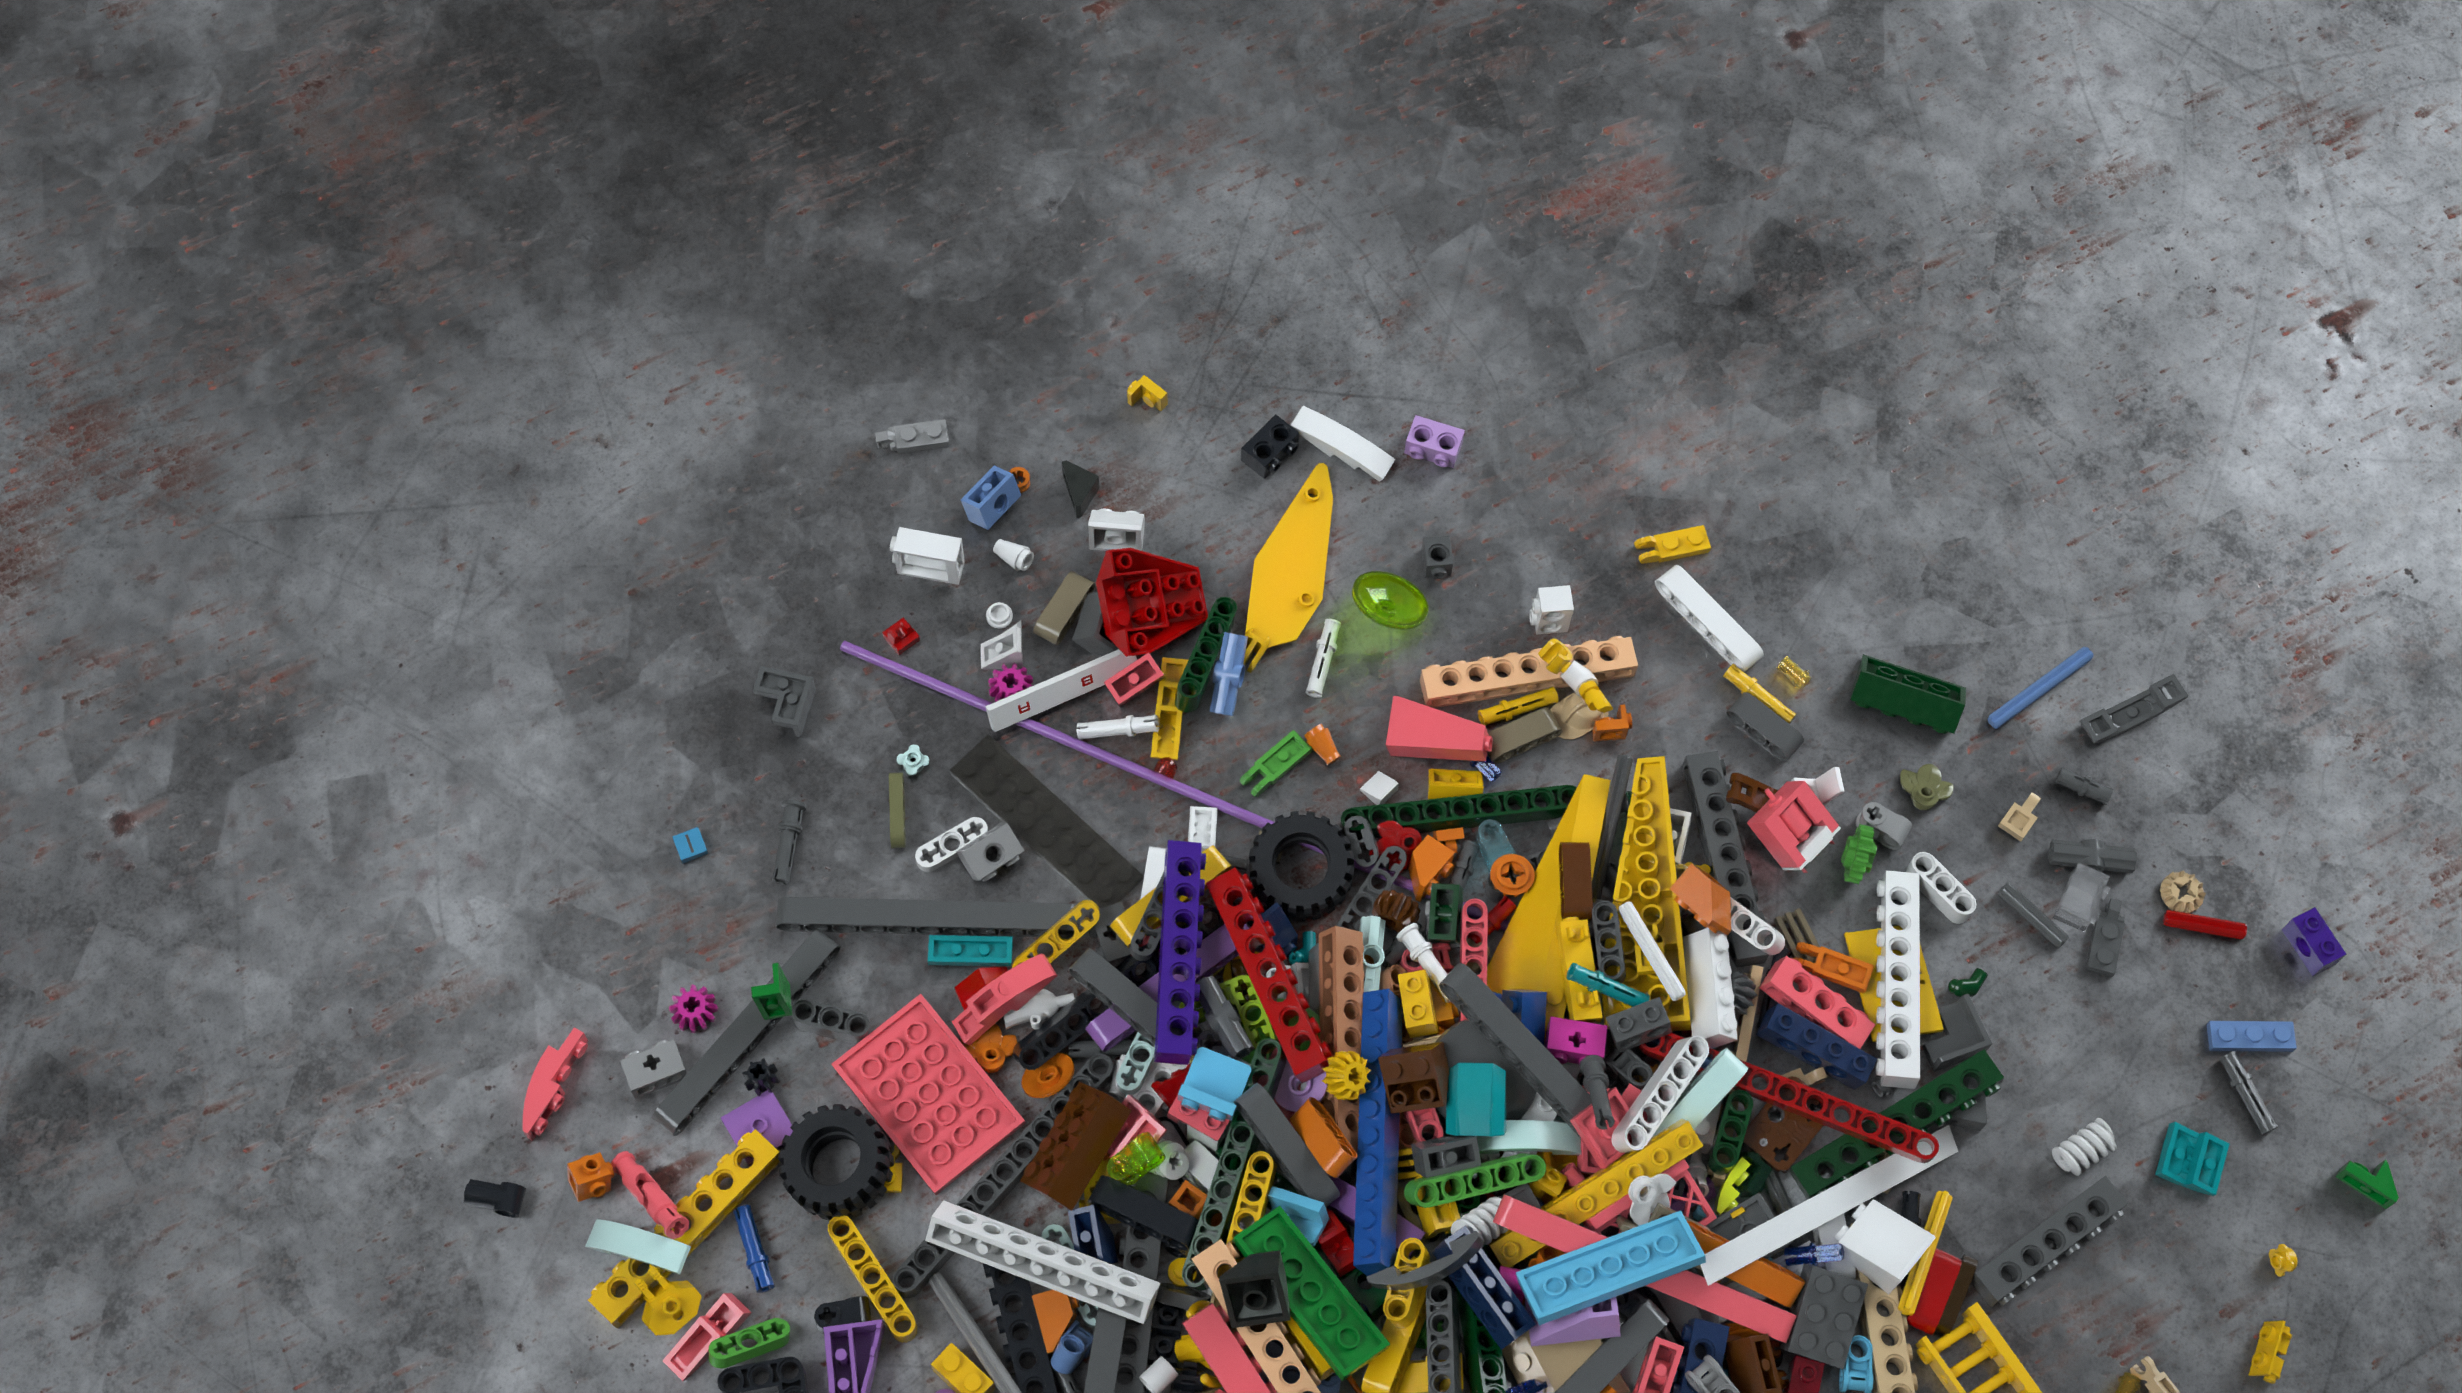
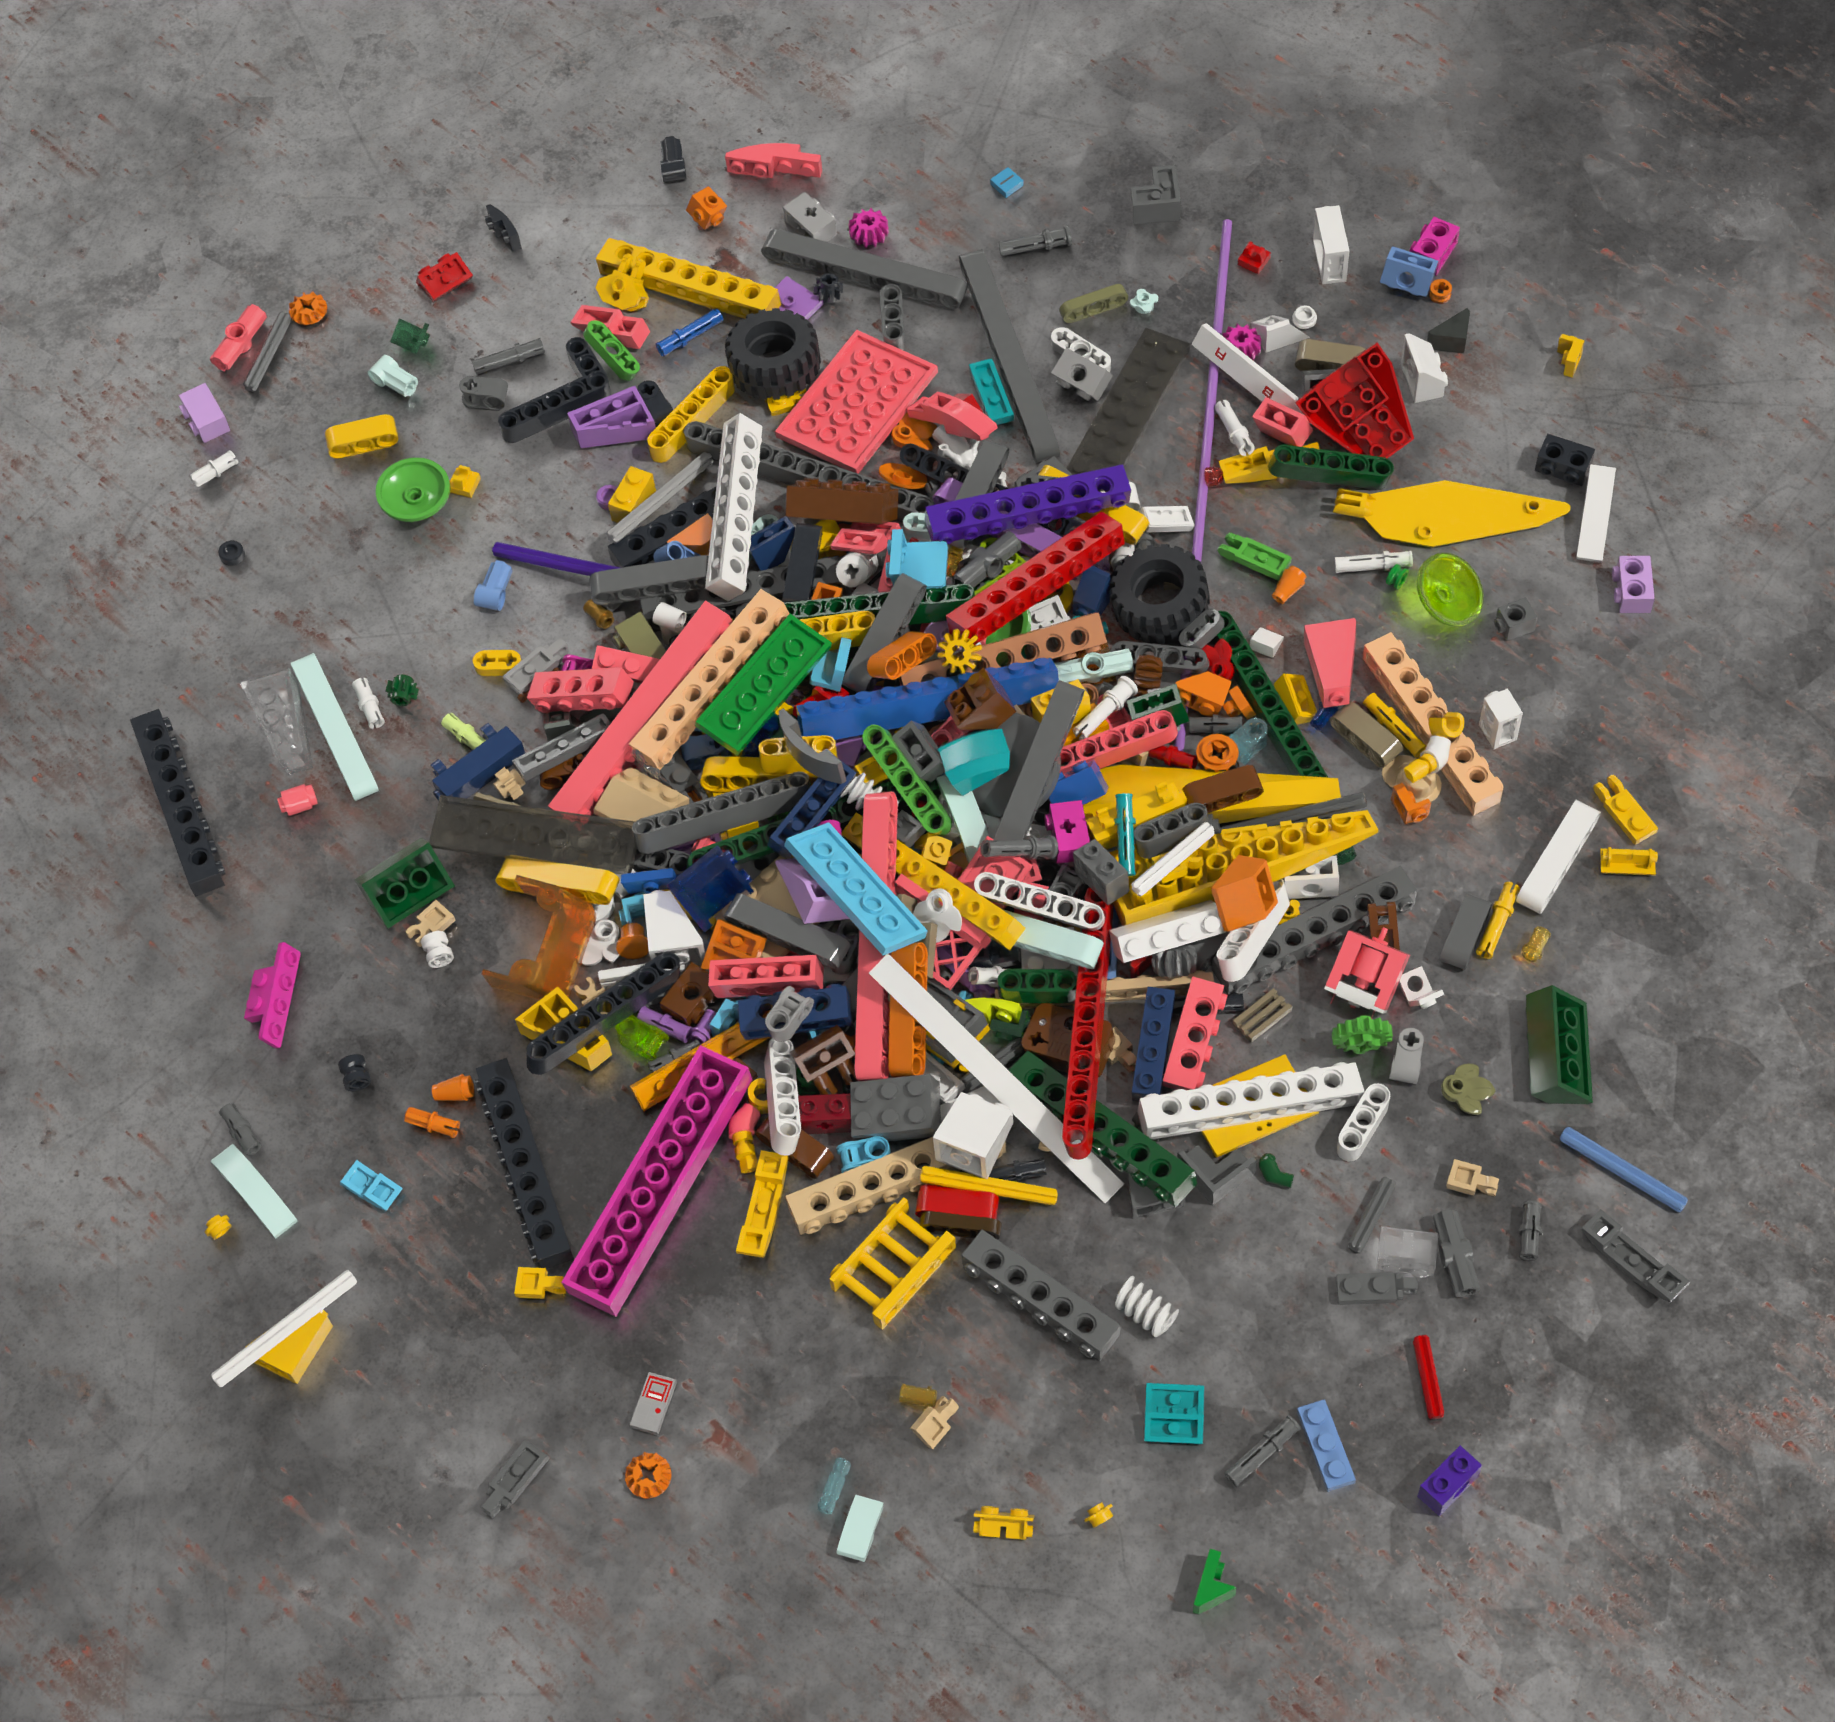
camera: 80 degrees right, 5 degrees down
light aqua slope [585,1219,691,1274] -> none
coral piece [611,1151,689,1239] -> none
green panel [751,963,792,1020] -> none
light grey hinge [875,419,949,453] -> none
white cone [993,539,1034,571] -> none
yellow beam [1012,900,1100,968] -> none
clear neon green piece [1107,1132,1166,1185] -> none
medium blue piece [1209,632,1248,716] -> none
pearl dark grey slope [1219,1250,1291,1328] -> none
clear blue axle [1784,1243,1844,1266] -> none
orange hinge [1793,942,1874,993] -> none
tan gear [2160,870,2206,913] -> none
none -> green bush [1386,564,1409,590]
none -> dark pink brick [1409,217,1460,276]
none -> yellow hinge [1600,847,1658,875]

